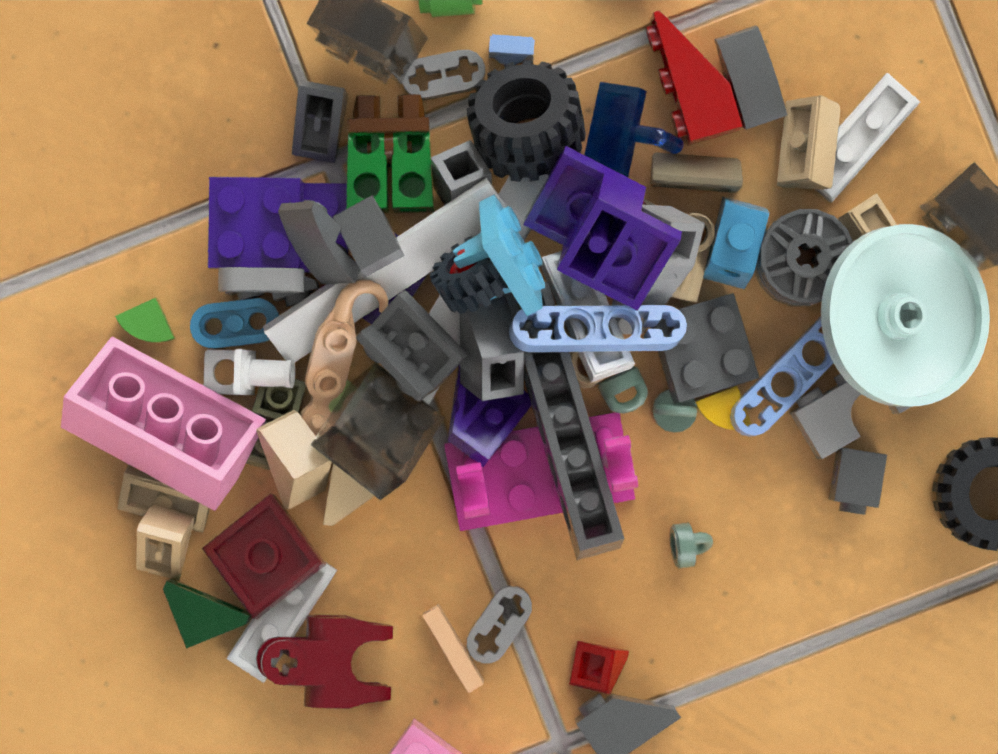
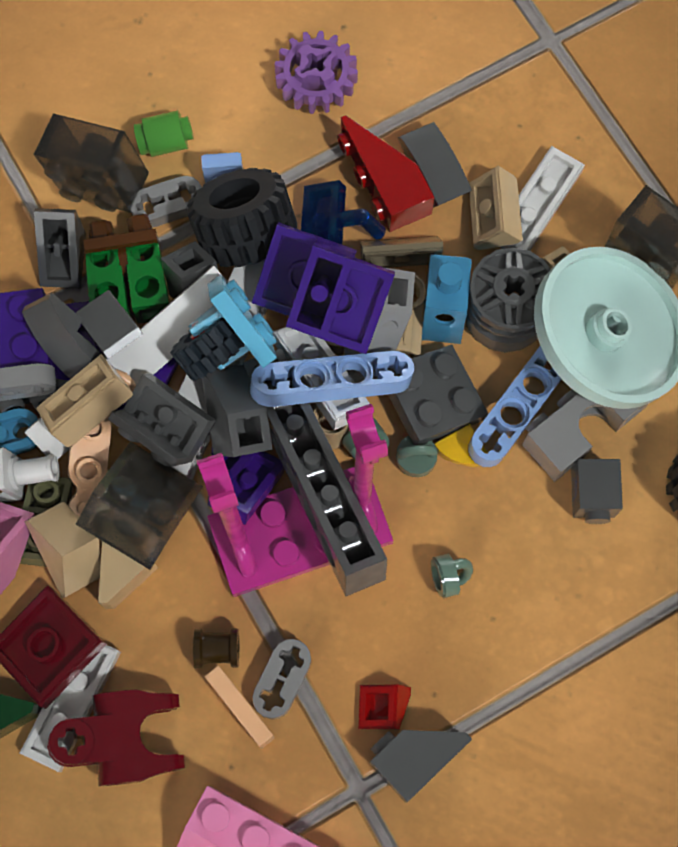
camera: 10 degrees left, 15 degrees down
none -> tan slope [36,354,133,447]
none -> dark brown bush [193,628,240,668]

